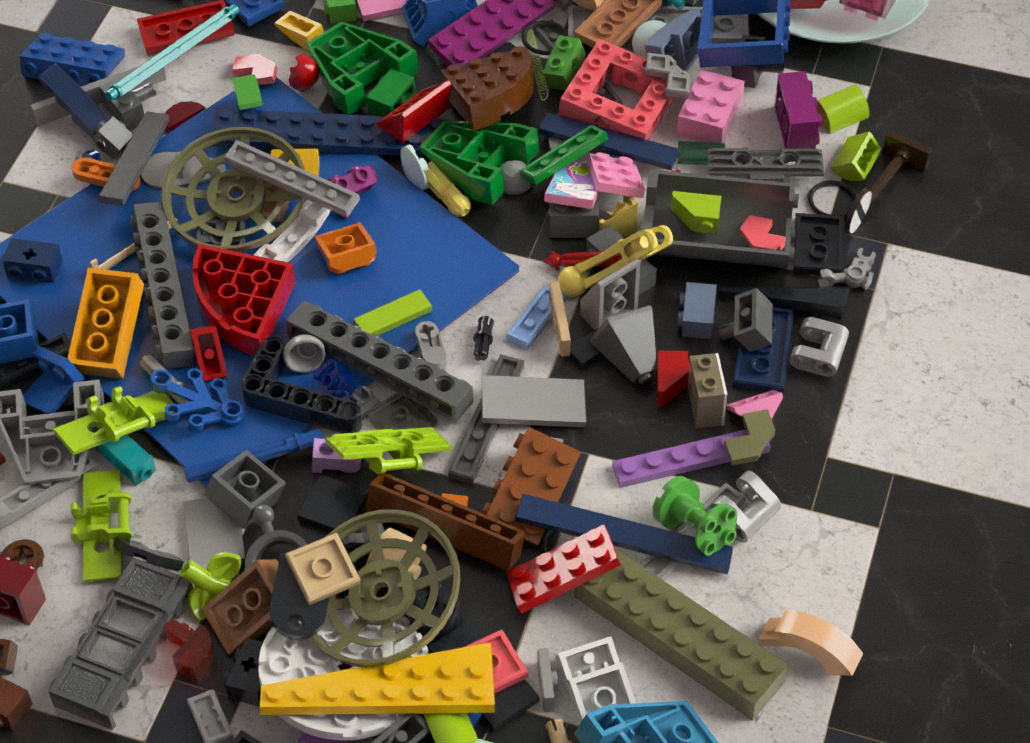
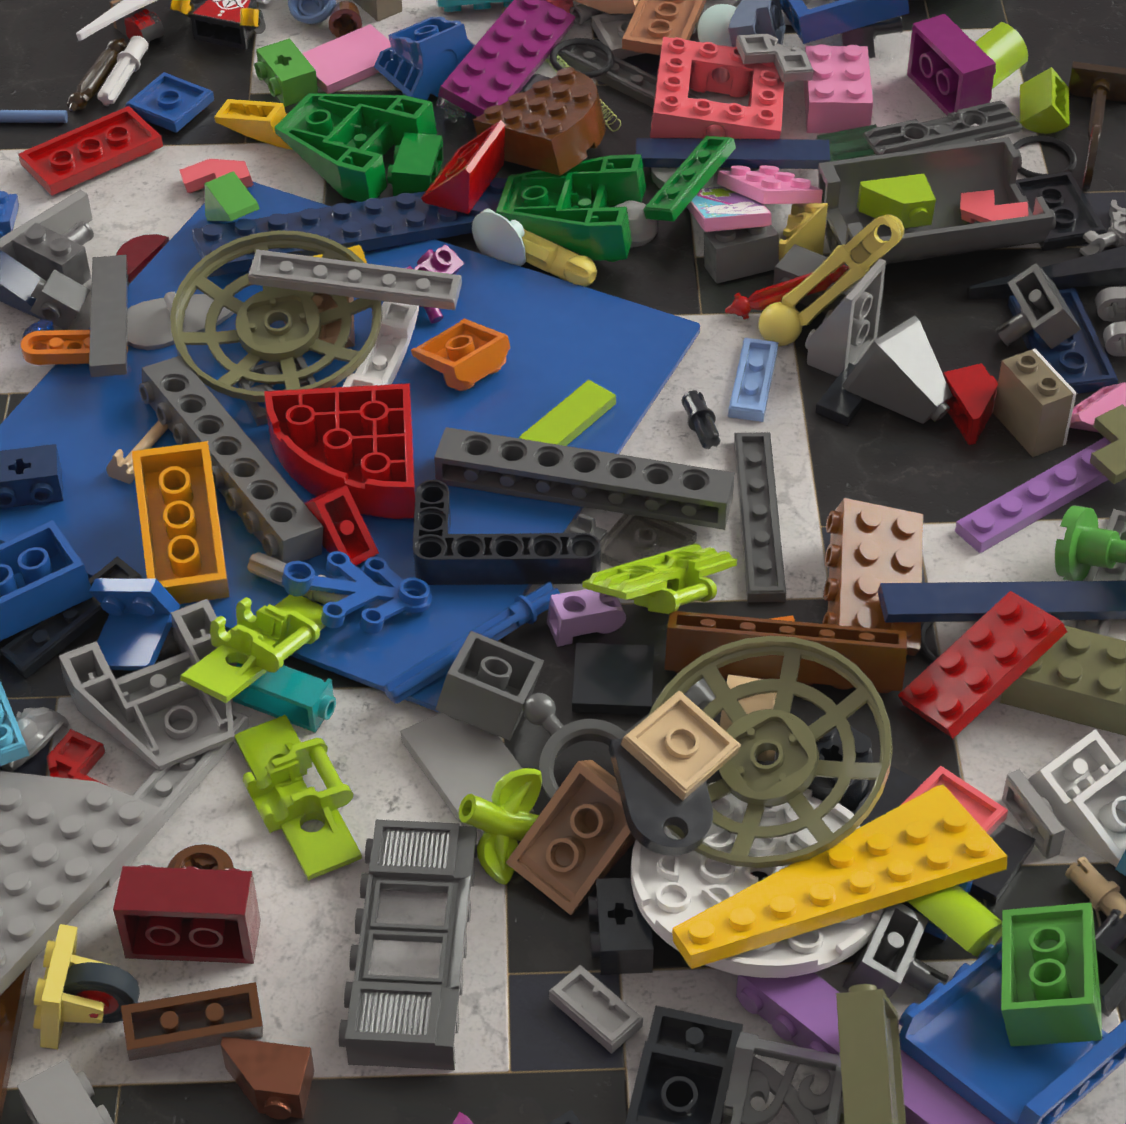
camera: 20 degrees left, 5 degrees down
piece [105,4,239,101] -> none
black tile [113,537,184,571] -> none
clear red brick [165,619,215,684] -> none
light grey piece [283,334,325,373] -> none
red hair [288,53,320,91] -> none
clear blue brick [313,359,358,400] -> none
light grey piece [415,321,447,370] -> none
light grey tile [481,375,586,427] -> none
bright green brick [543,35,586,91] -> none
tan tile [549,281,571,357] -> none
sand blue brick [677,282,716,339] -> none

